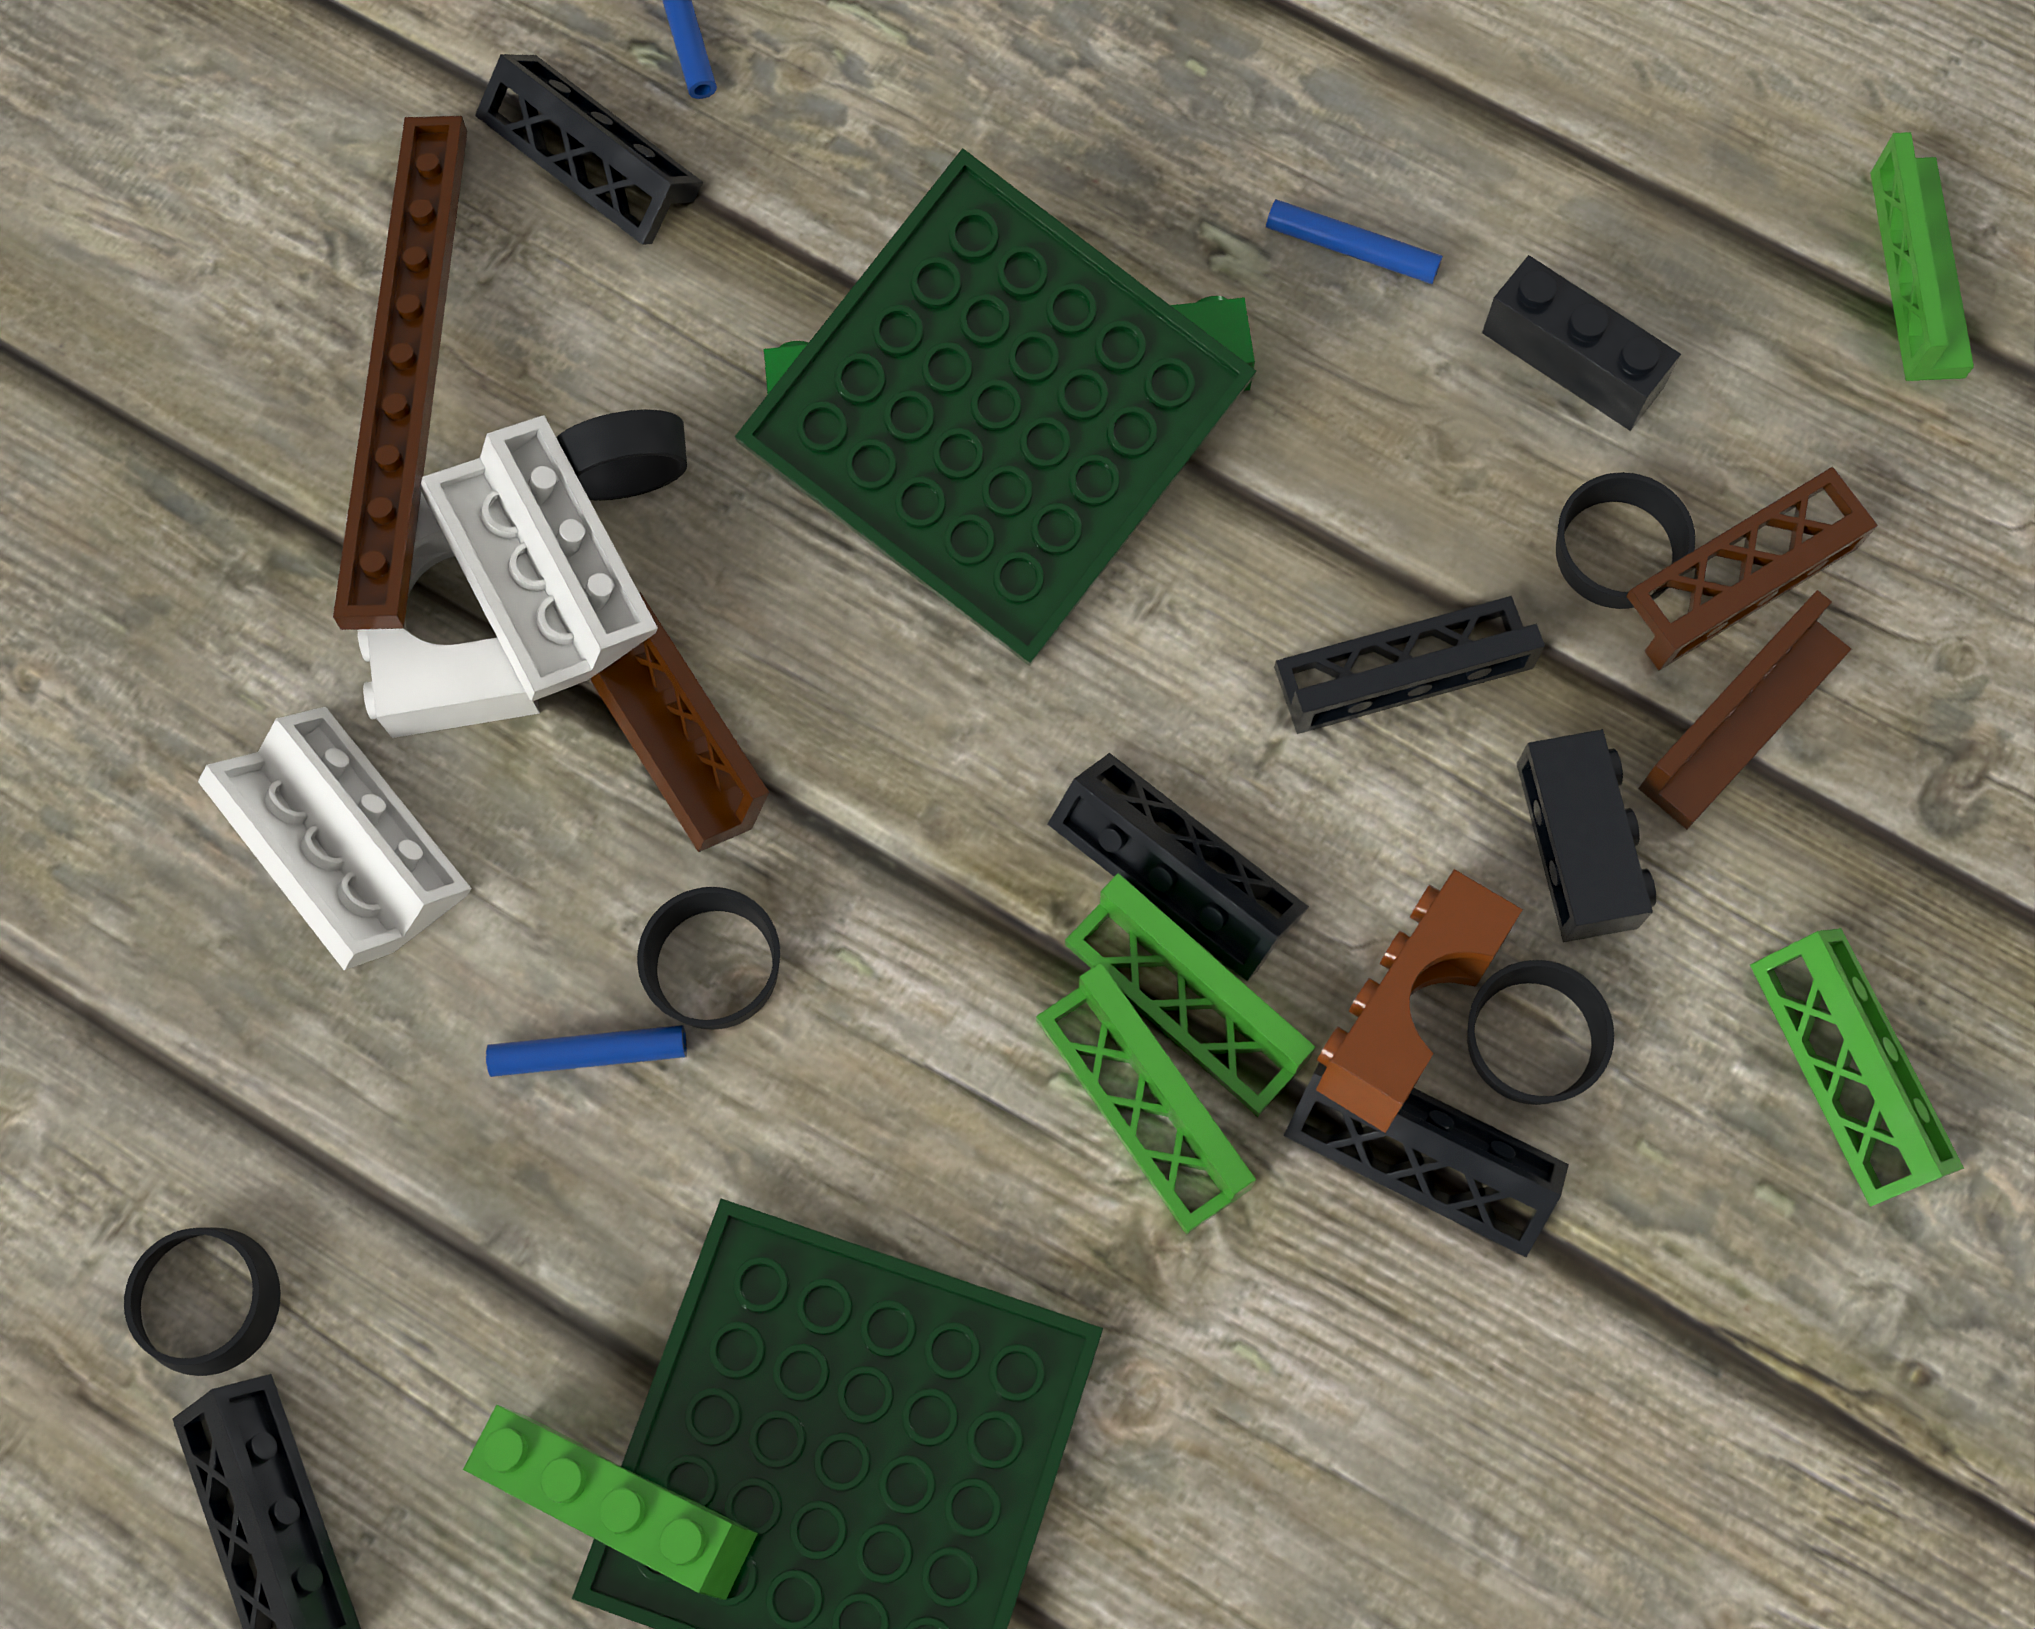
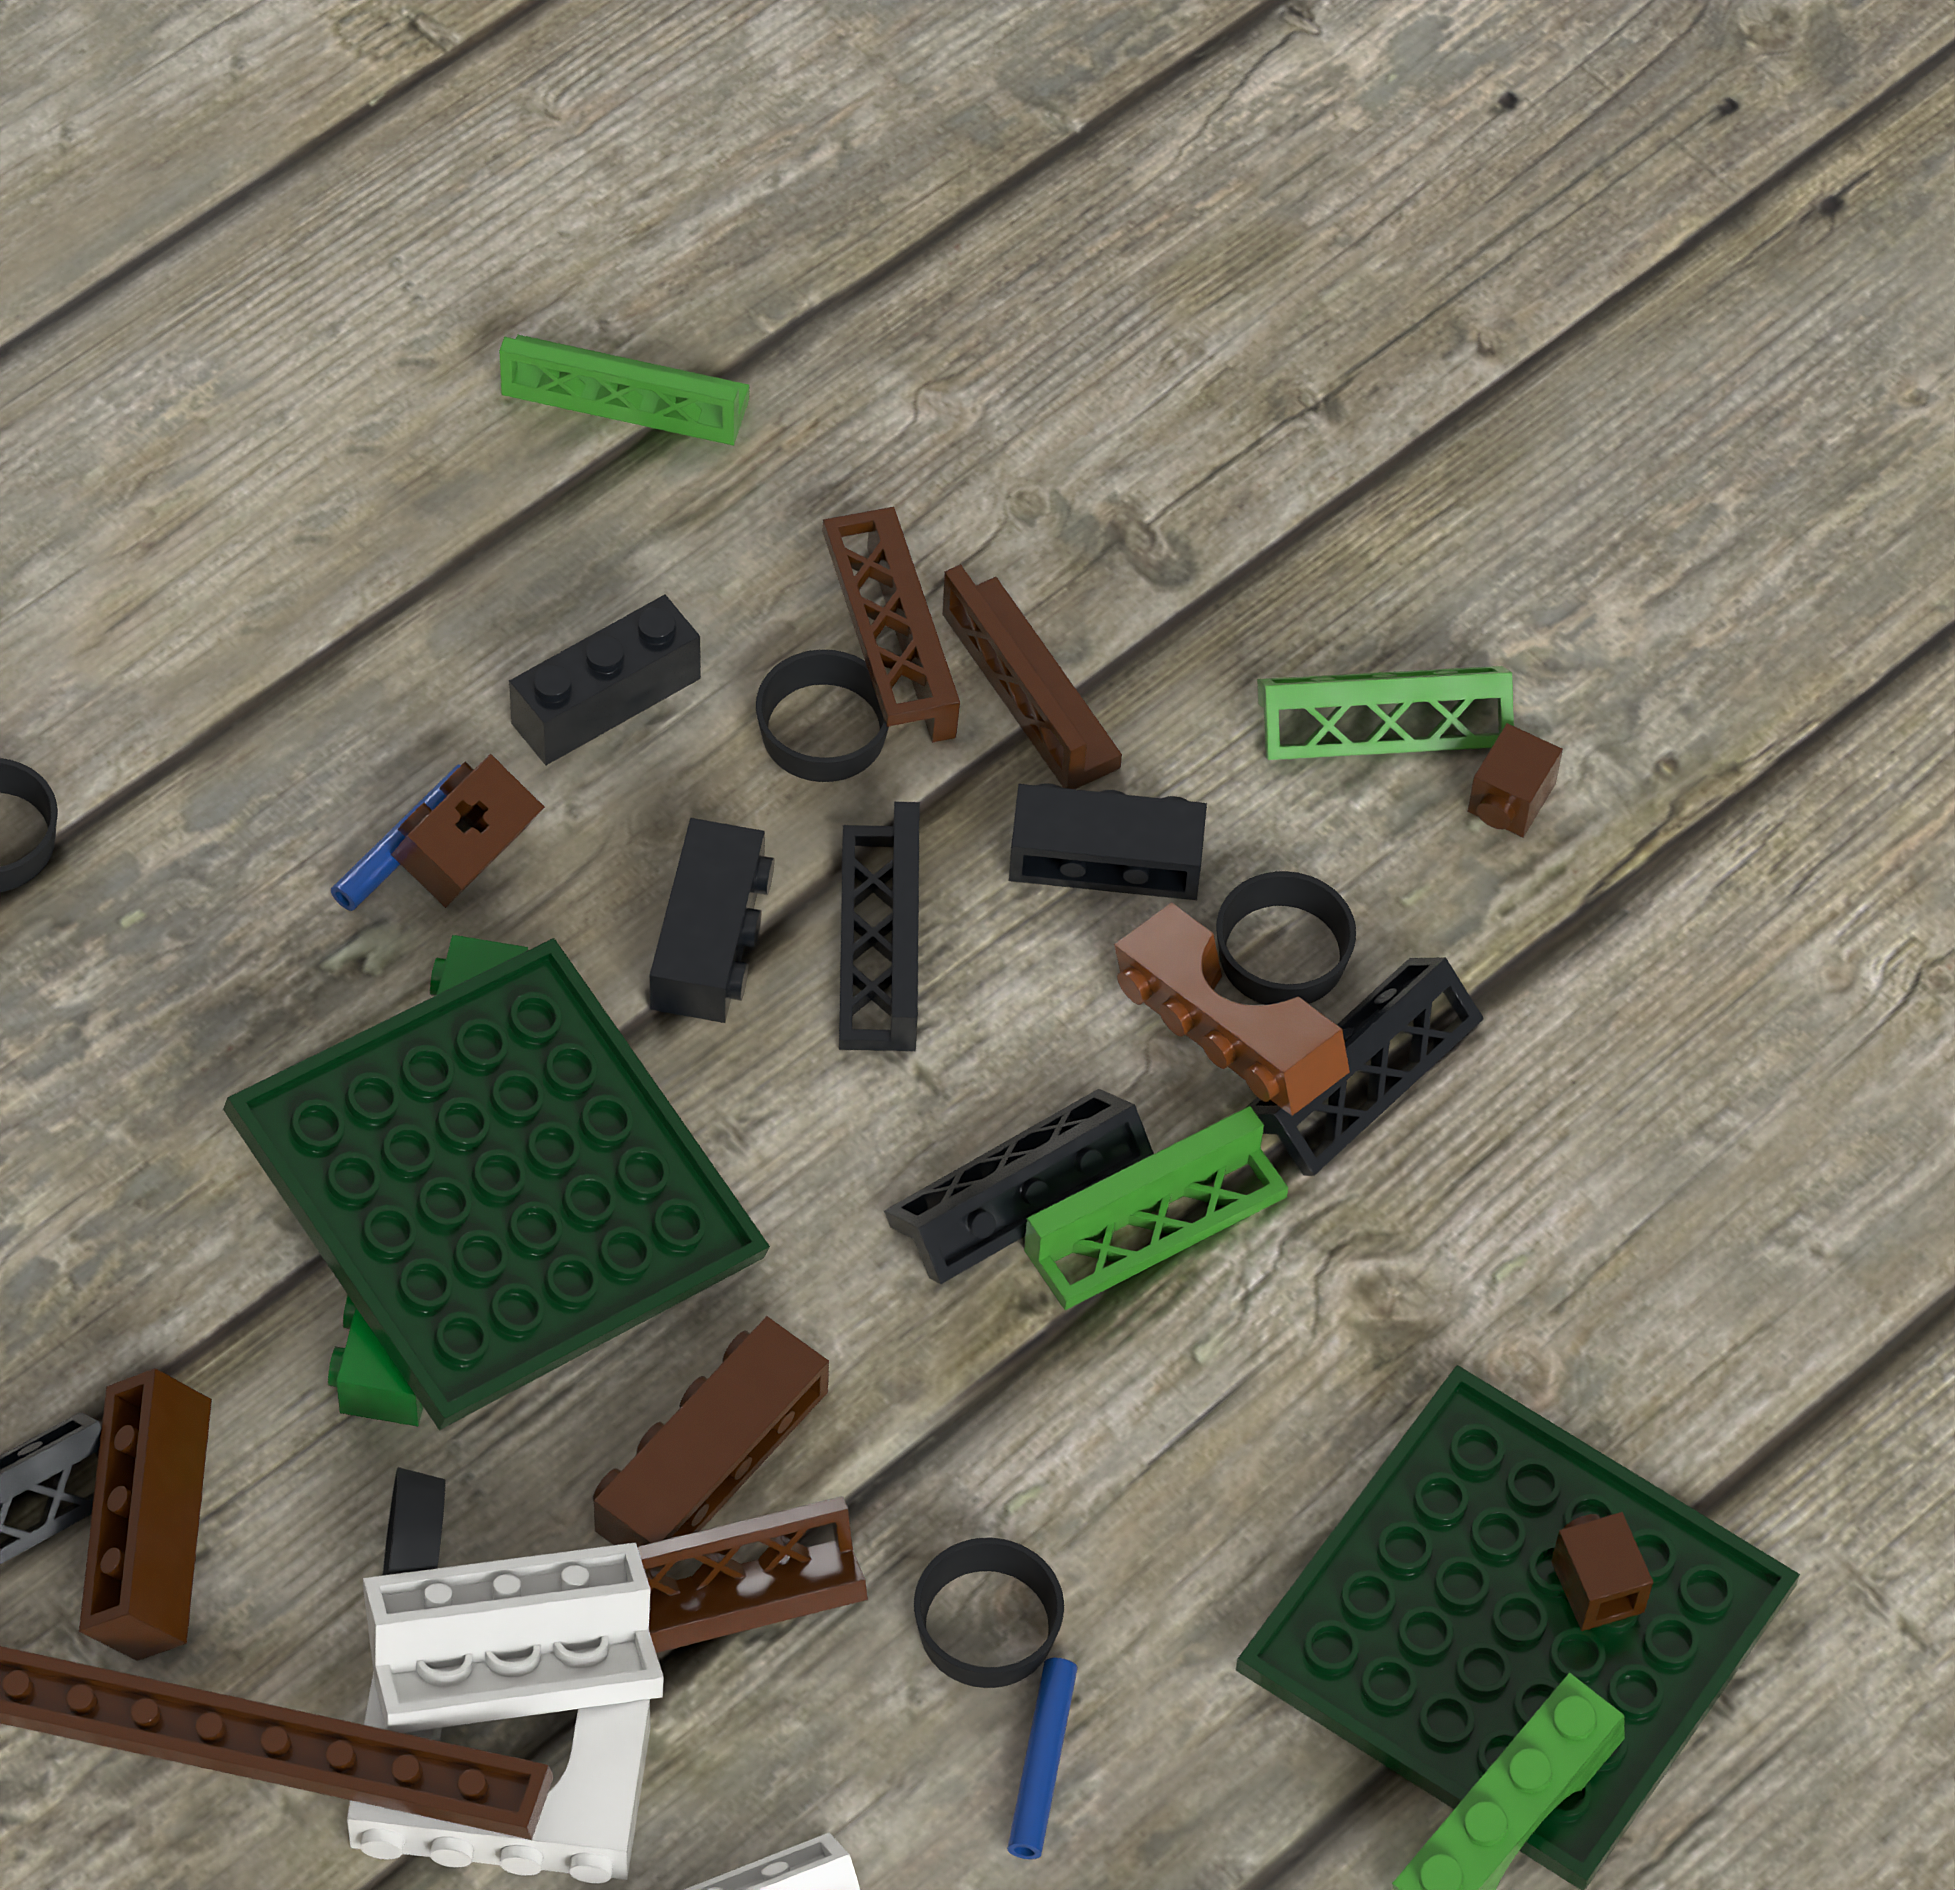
camera: 80 degrees left, 15 degrees down
bright green fence [1036,962,1256,1235] -> none
none -> reddish brown brick [79,1368,212,1661]
none -> reddish brown brick [391,753,545,908]
none -> reddish brown brick [593,1316,829,1547]
none -> black brick [649,818,775,1023]
none -> reddish brown brick [1467,723,1563,837]
none -> reddish brown brick [1551,1512,1653,1631]

